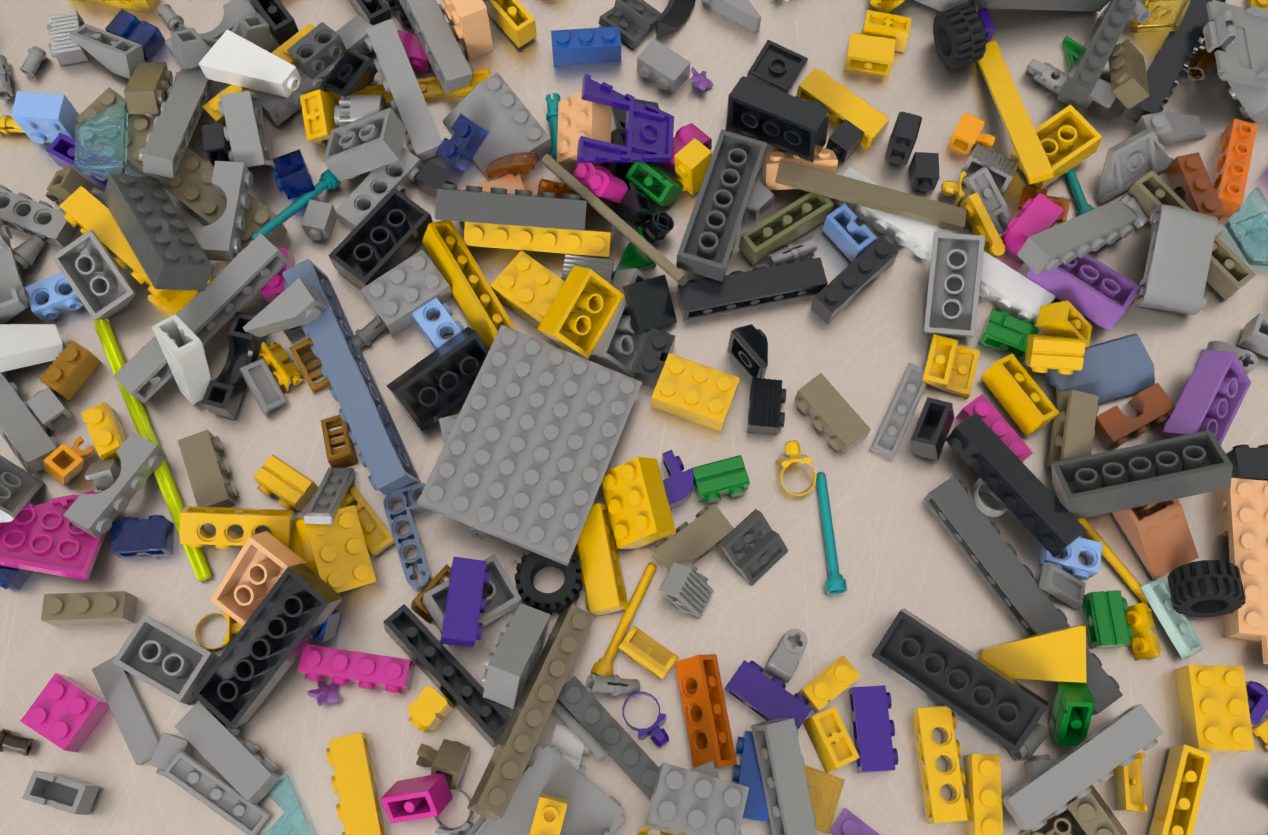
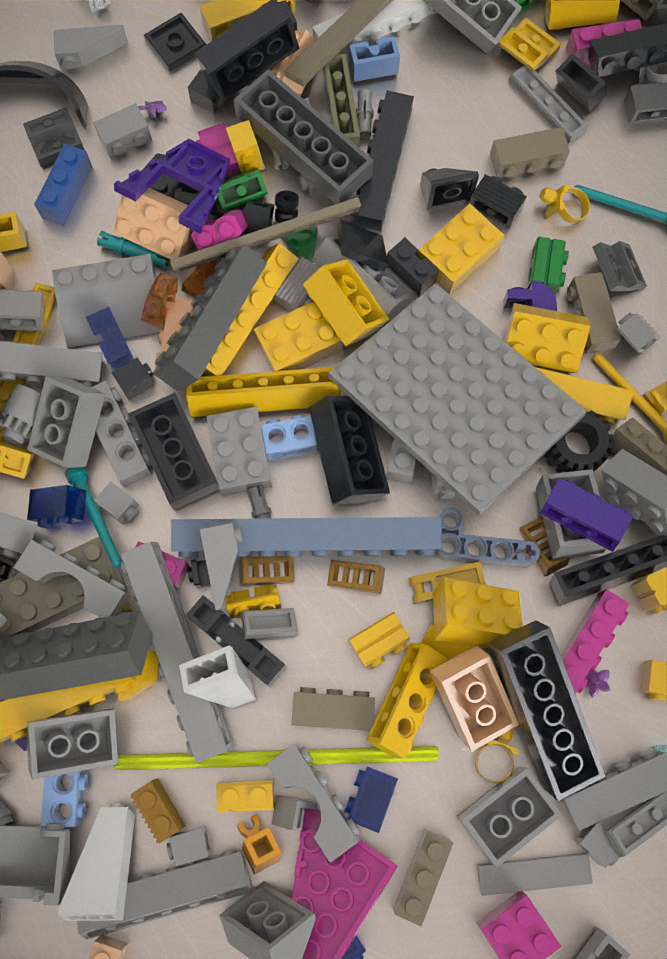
camera: 65 degrees left, 5 degrees up
light grey tile [304,467,355,524] -> none
black arch [810,235,899,324] -> none

